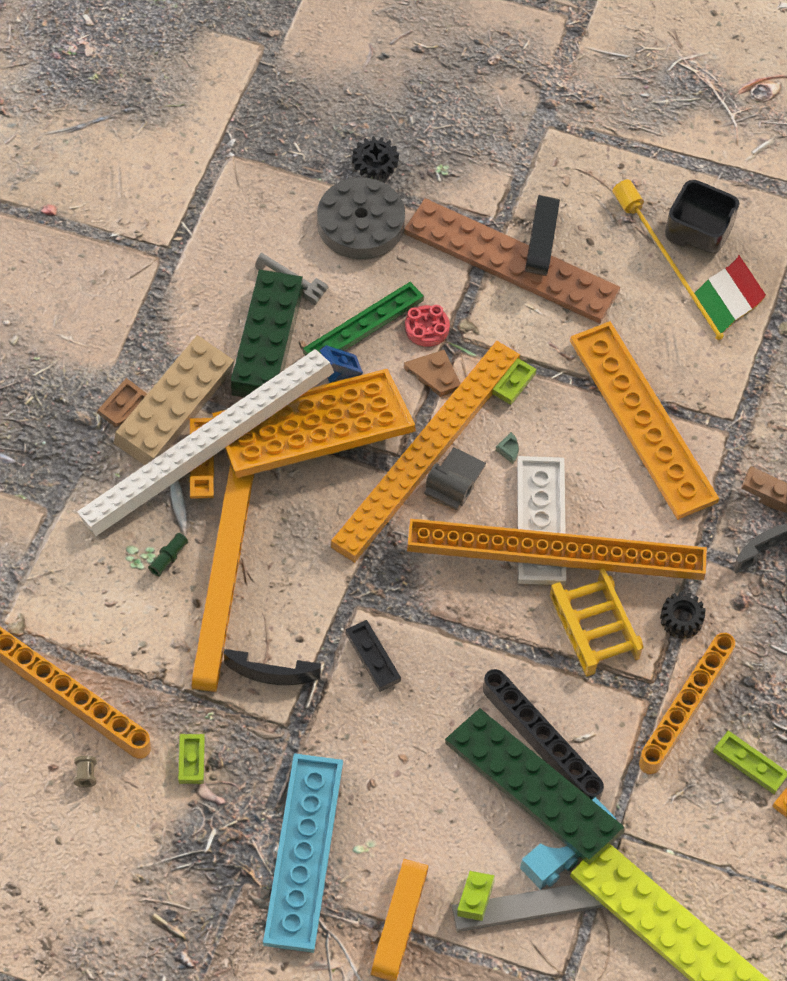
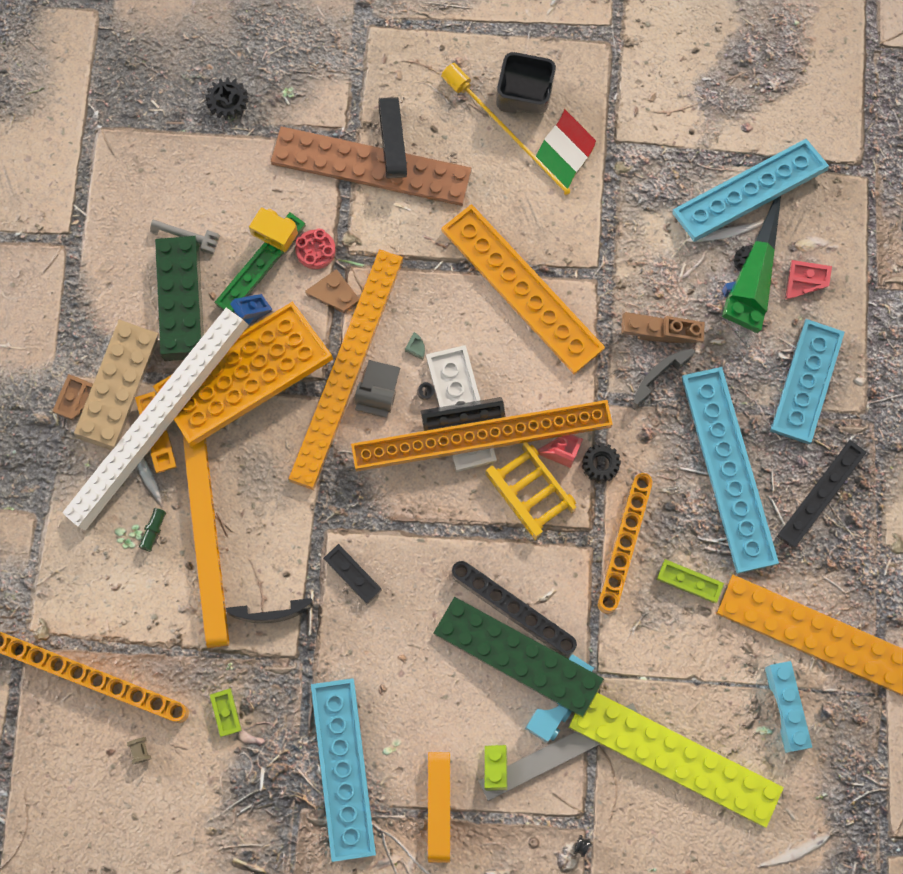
camera: 15 degrees left, 15 degrees up
dark grey piece [317,178,405,259] -> none
lime plate [492,358,537,405] -> none
none -> yellow brick [249,207,298,253]
none -> black hinge [417,382,434,400]
none -> black slope [420,397,506,431]
none -> coral slope [537,435,583,468]

